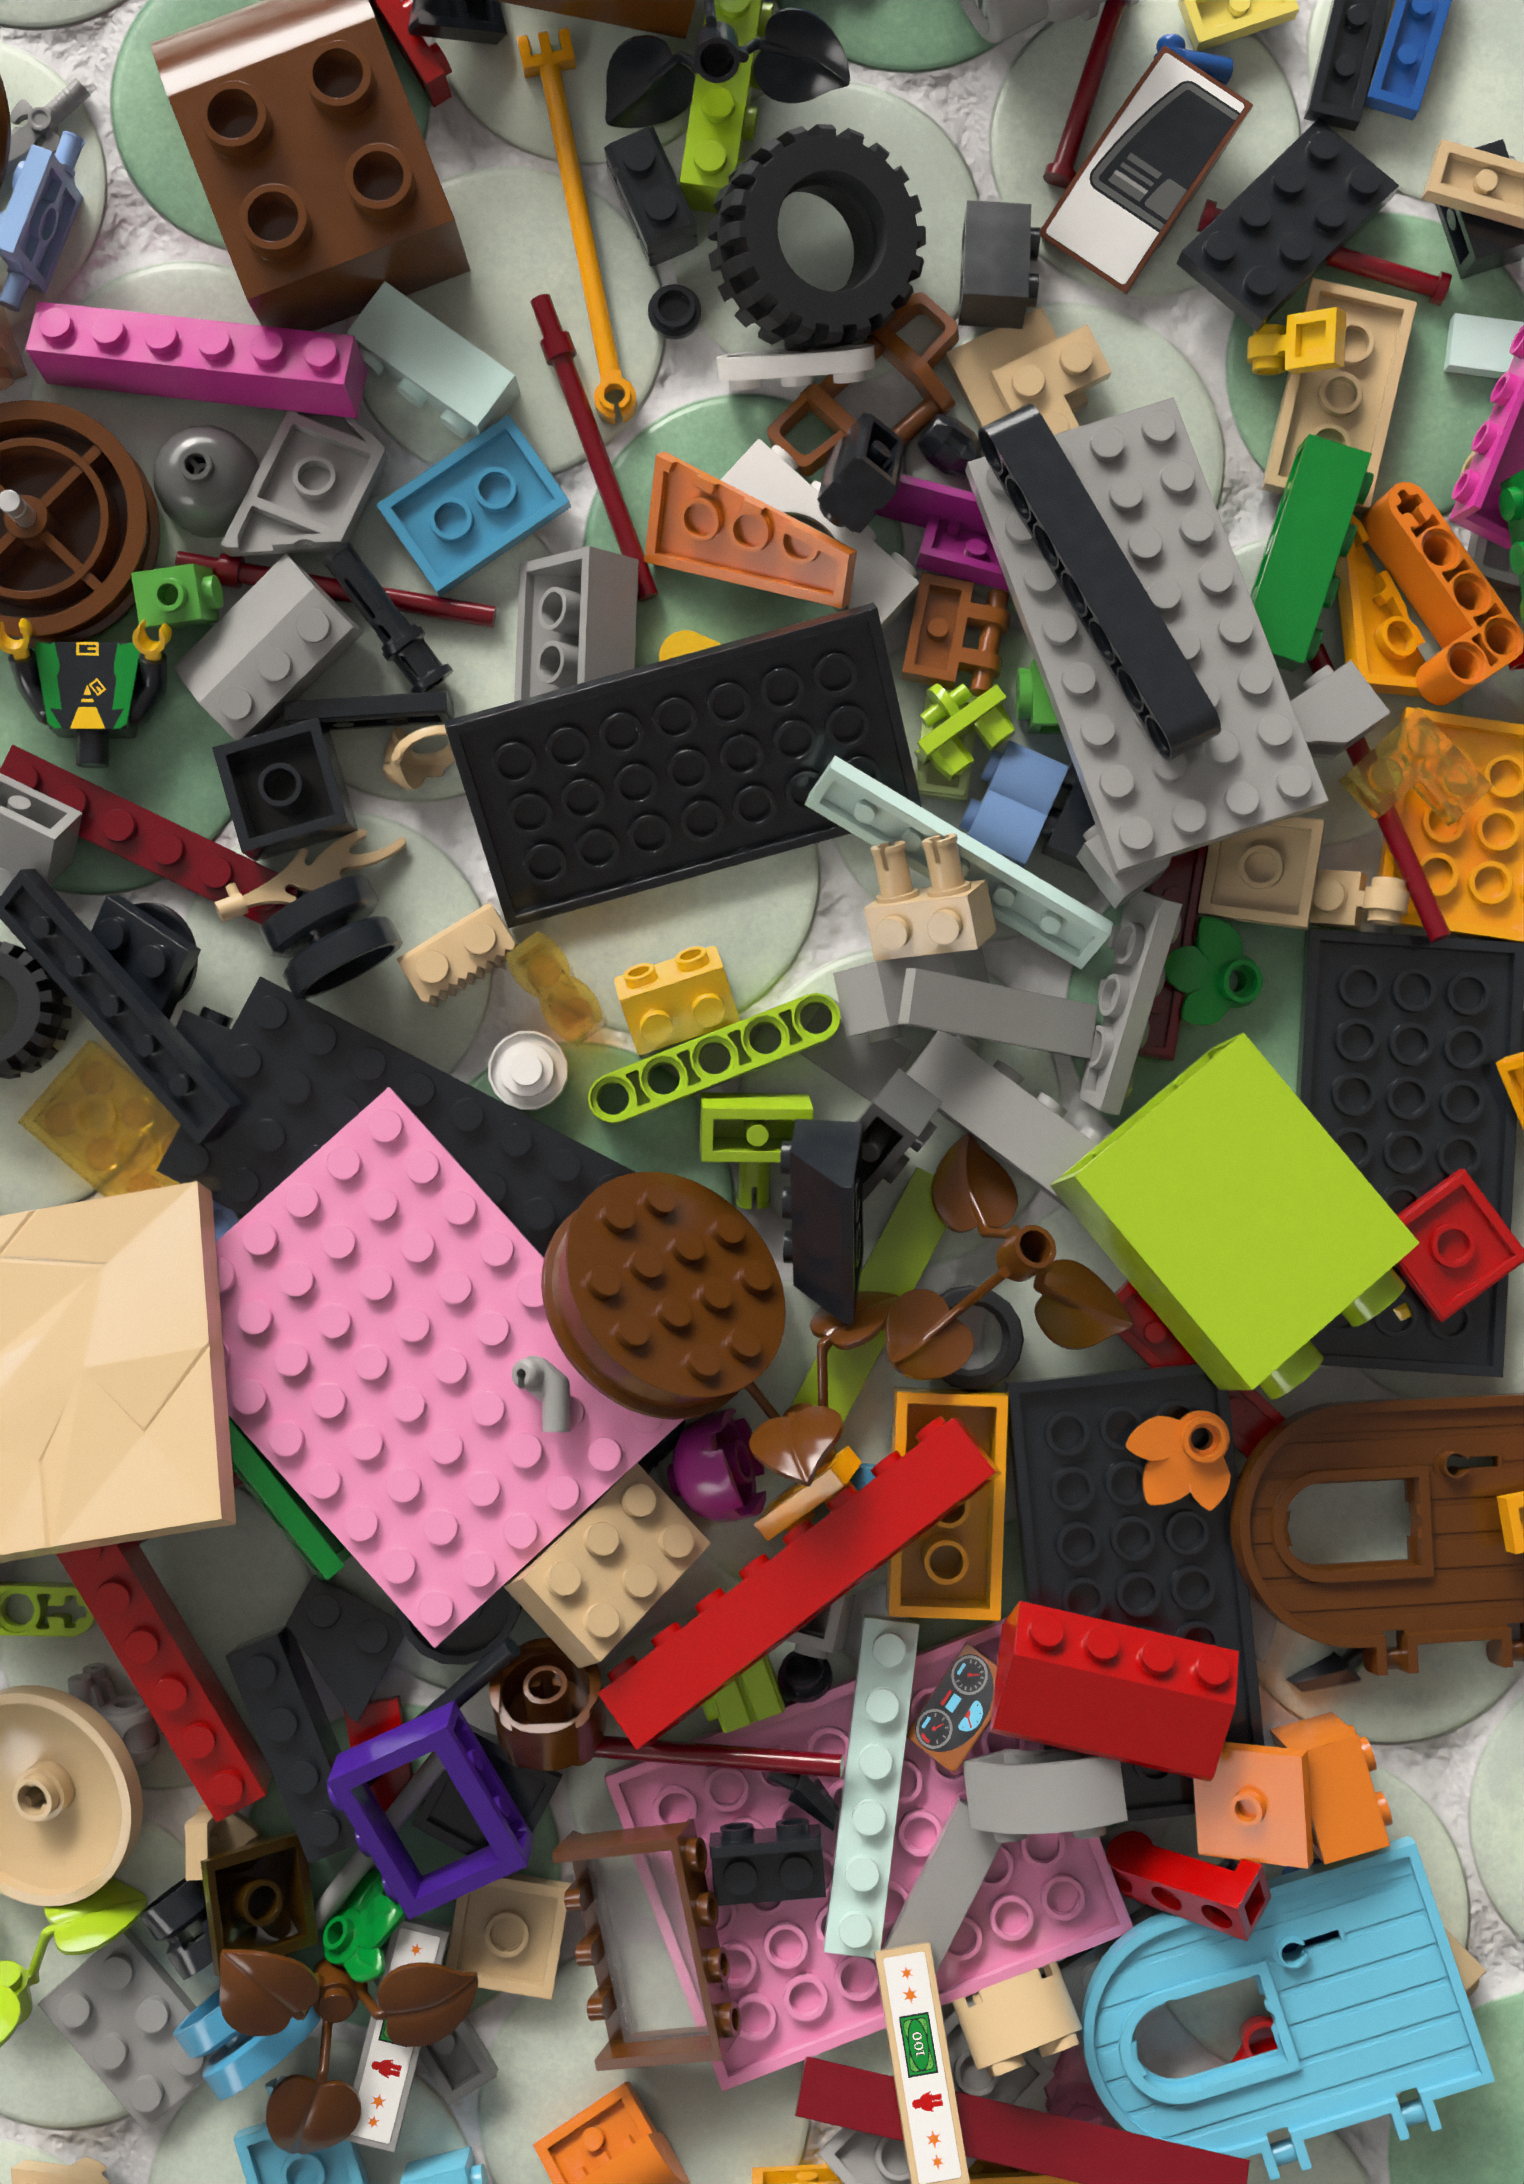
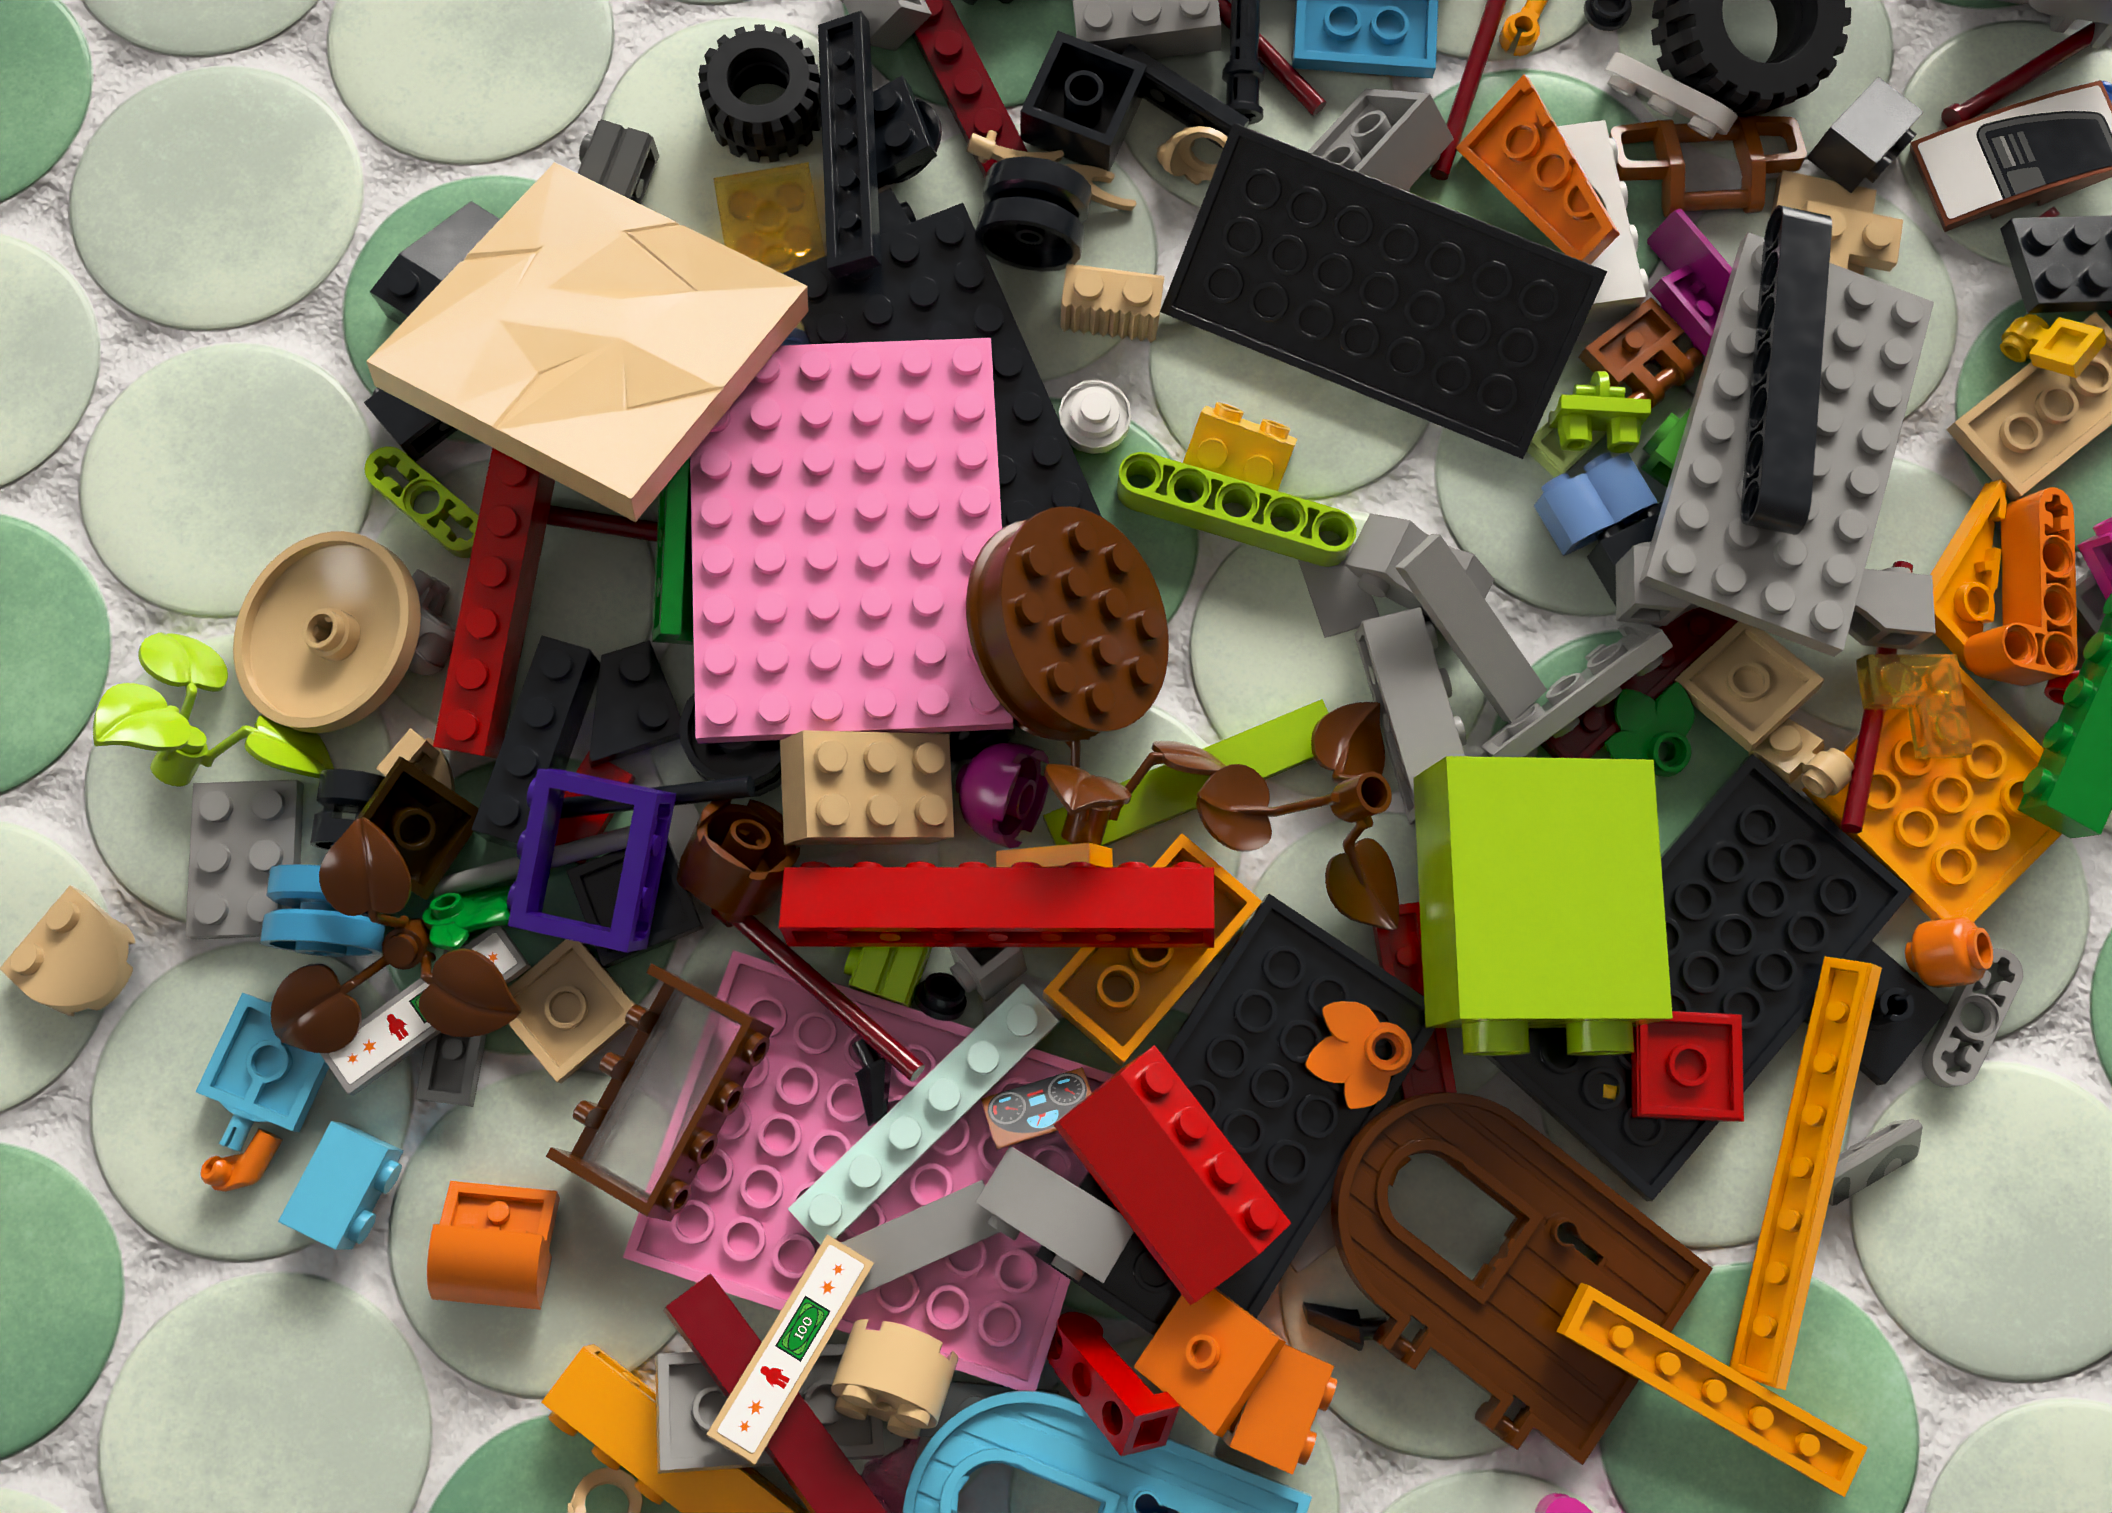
camera: 35 degrees right, 10 degrees down
clear yellow brick [506,931,607,1047] -> none
light grey arm [511,1355,570,1432] -> none
lime brick [699,1092,814,1209] -> none
black bracket [709,1818,826,1906] -> none
black slope [780,1119,864,1324] -> none
light aqua plate [805,756,1113,969] -> none
black brick [817,413,905,533] -> none
dark grey brick [855,1068,942,1201] -> none
tan brick [864,833,997,961] -> none
black piece [917,414,985,479] -> none
black tyre [940,1285,1024,1391] -> none
green brick [1250,434,1374,672] -> none

